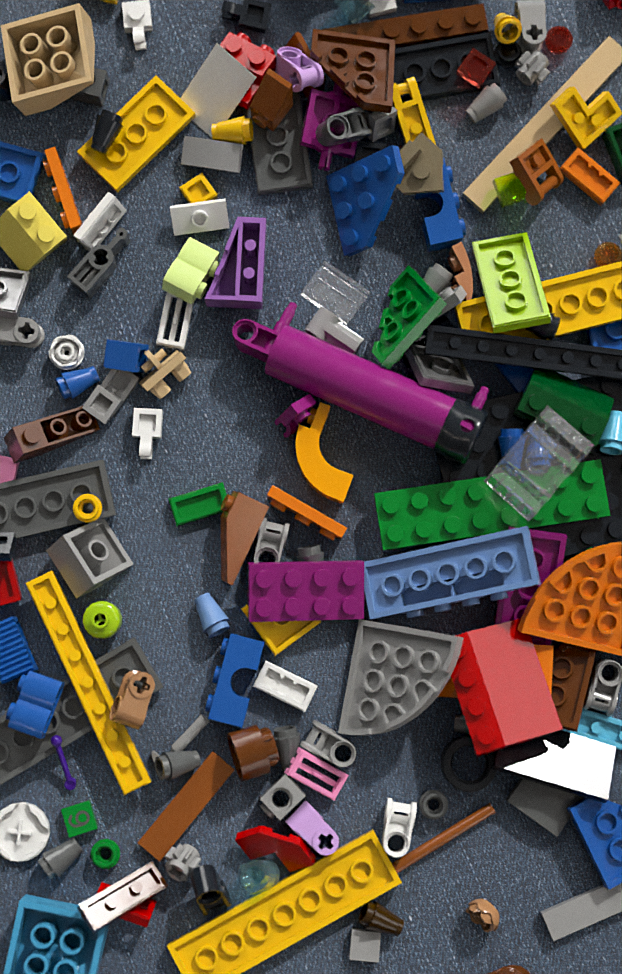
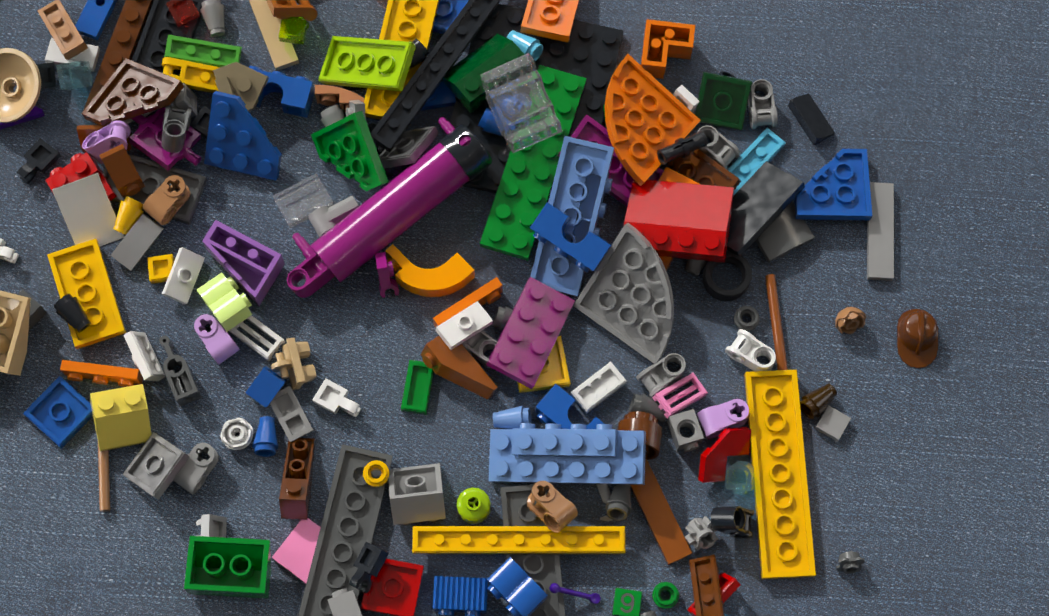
camera: 60 degrees left, 10 degrees down
none -> medium nougat piece [143,175,190,225]
none -> bright green tile [164,35,242,67]
none -> lavender piece [194,314,240,365]
none -> white plate [436,301,493,350]
none -> medium blue plate [489,423,646,485]
none -> blue arch [530,203,612,273]
none -> black pin [657,131,708,165]

